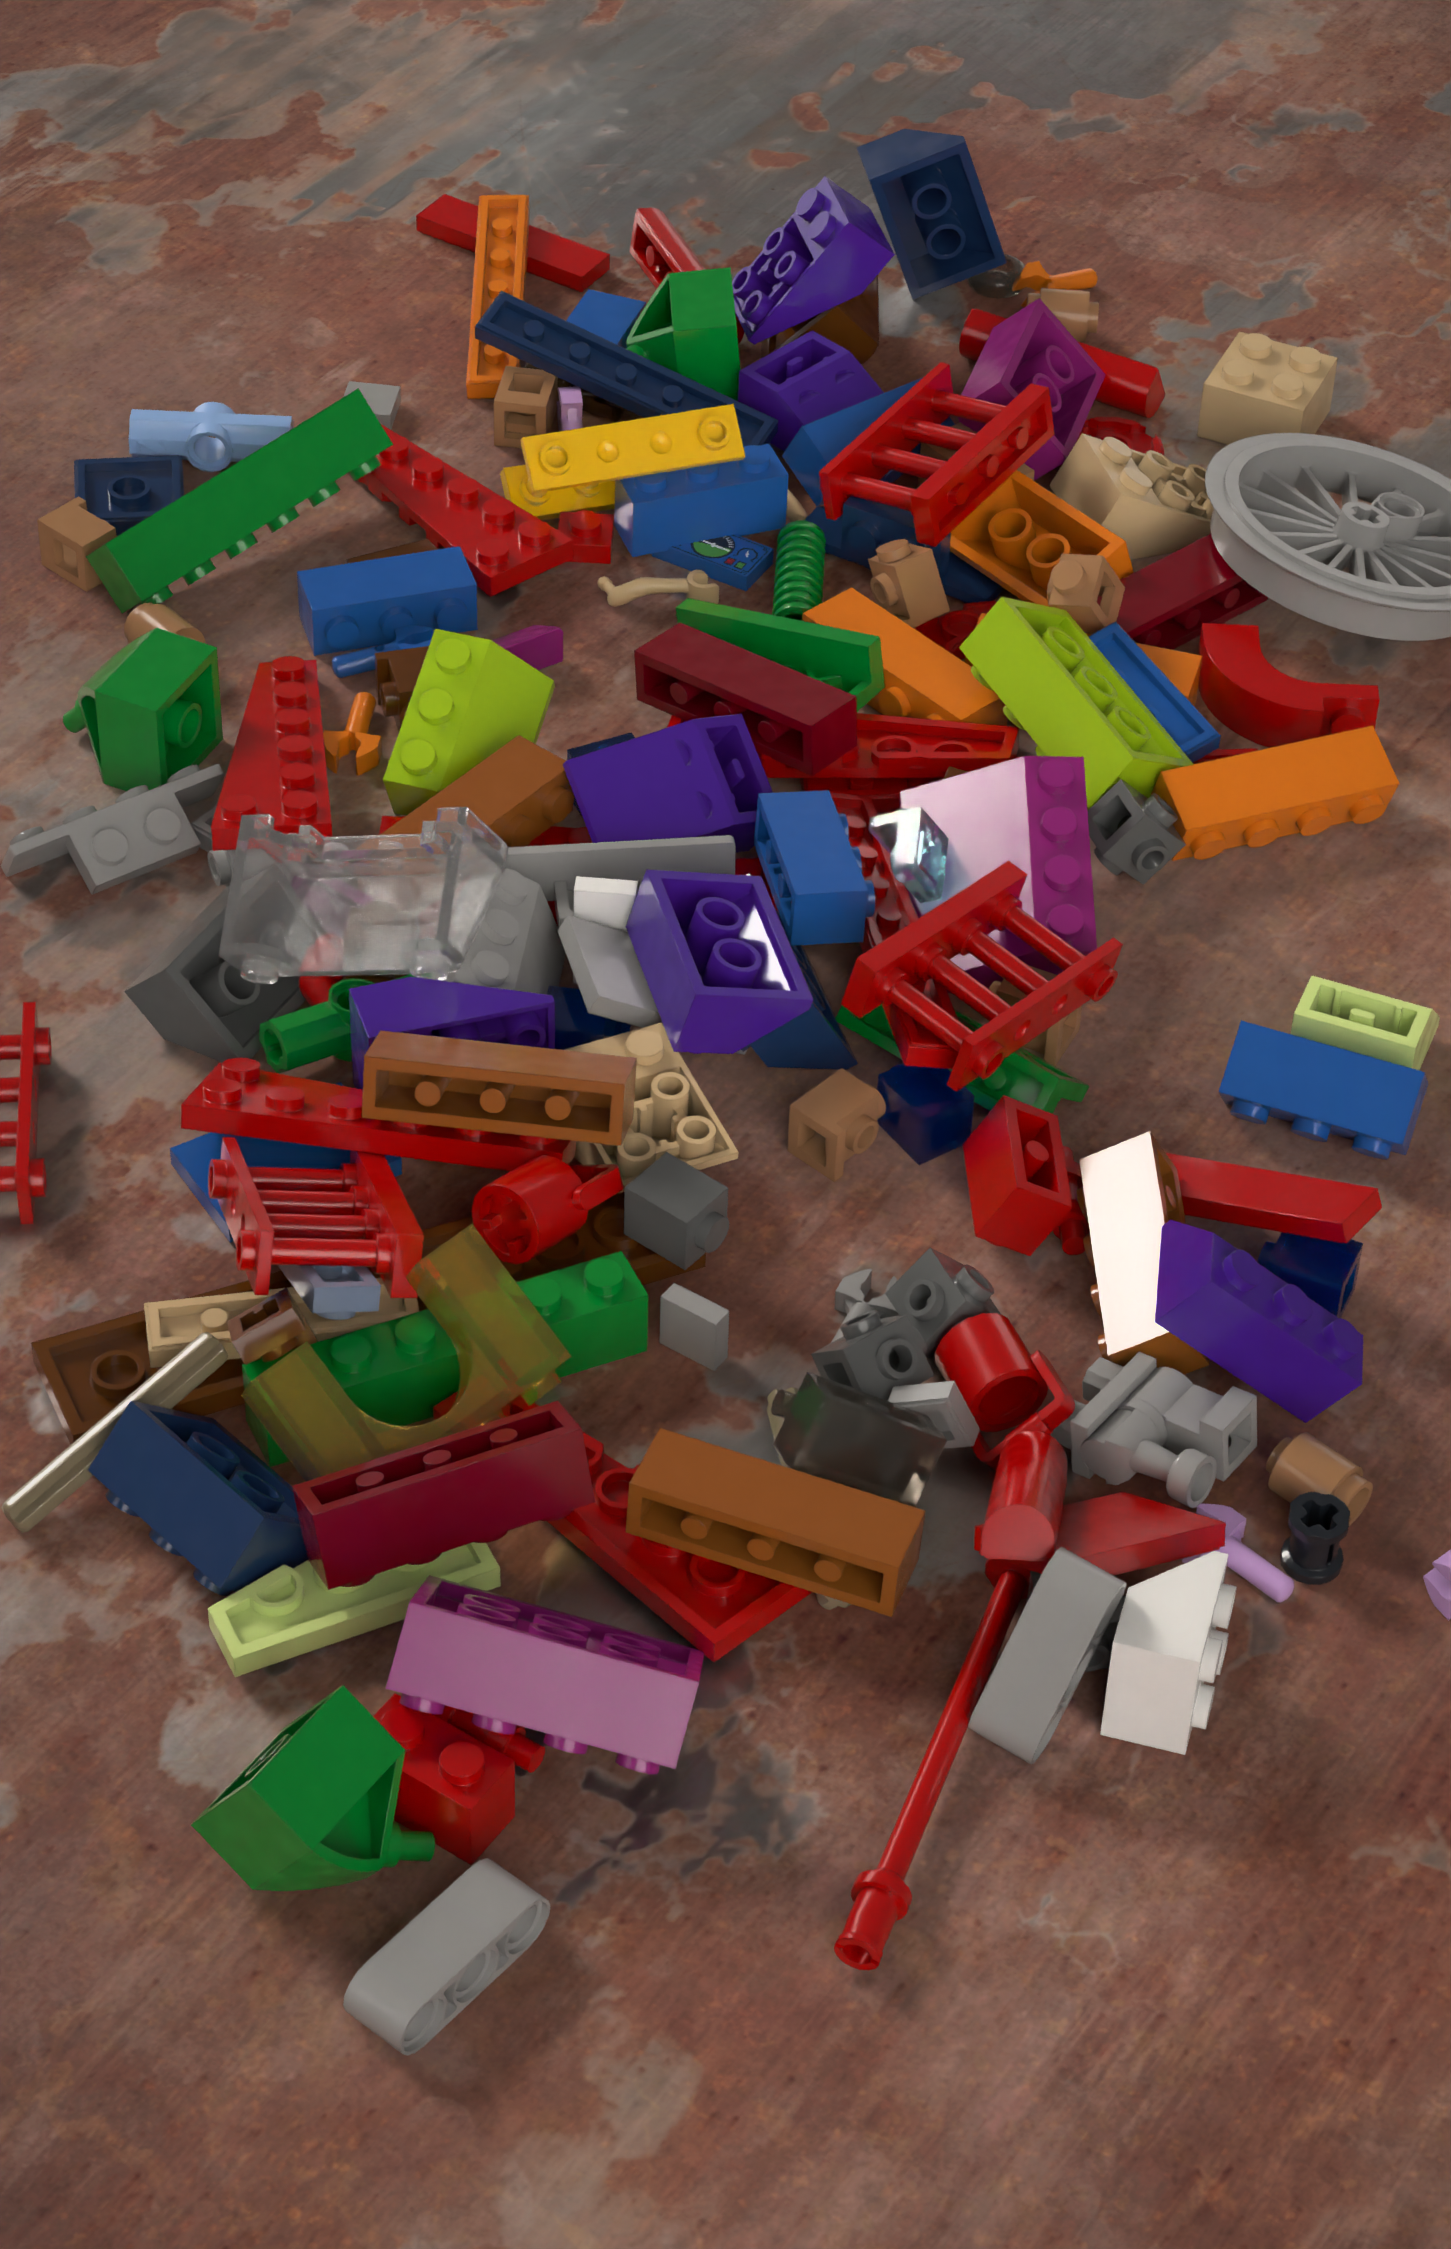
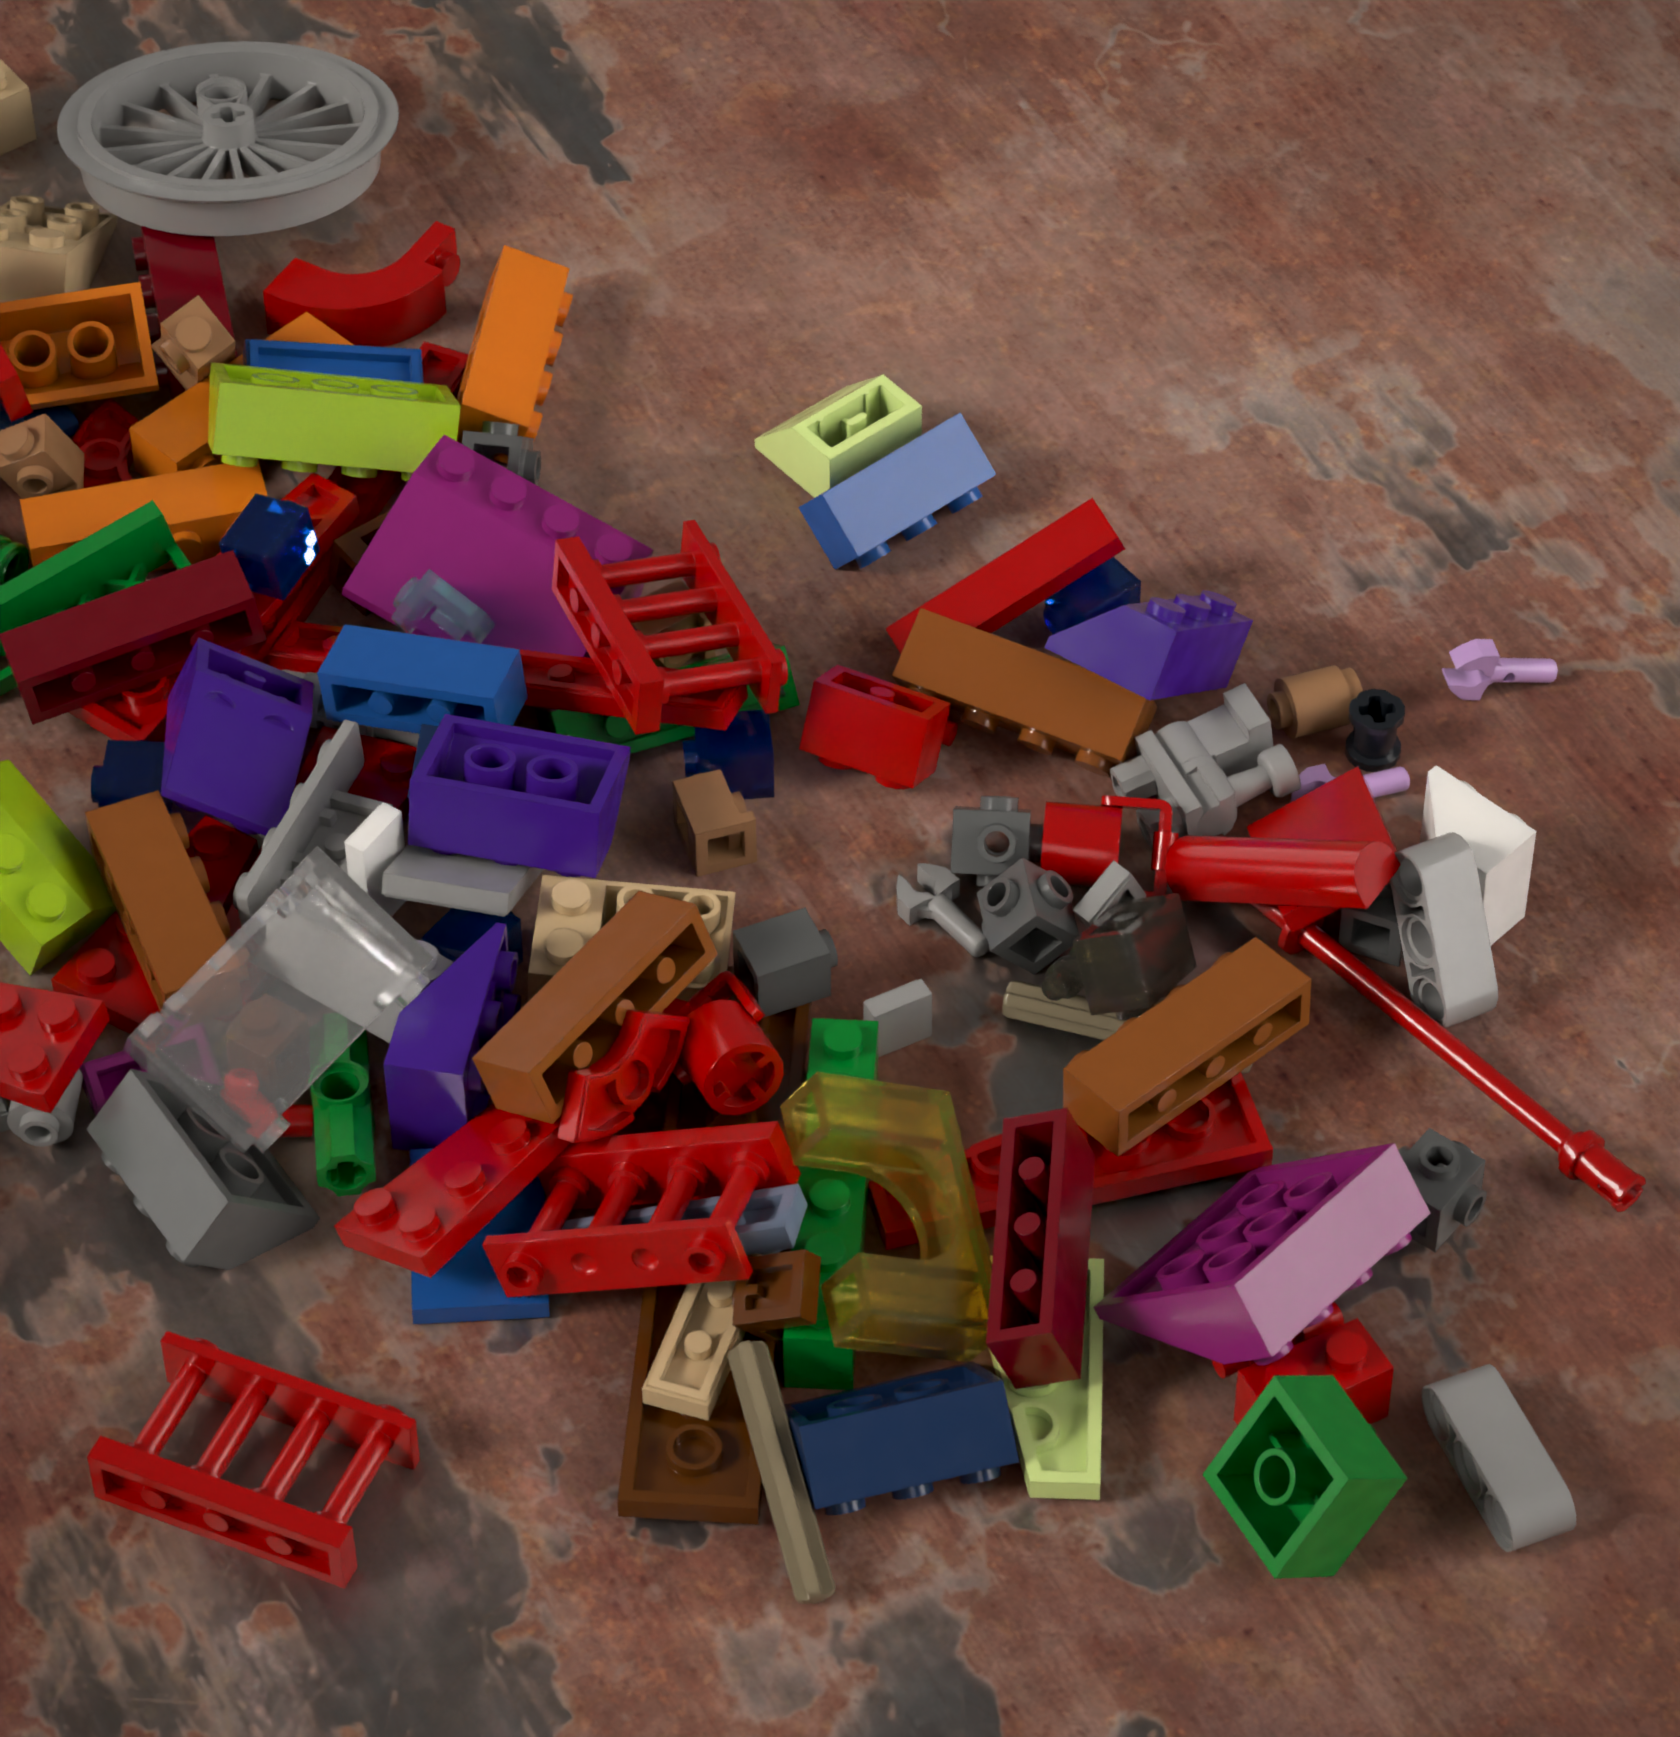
camera: 60 degrees left, 5 degrees up
none -> clear blue brick [219,494,320,600]
none -> red tile [557,1009,690,1143]
none -> dark grey brick [1398,1128,1487,1252]

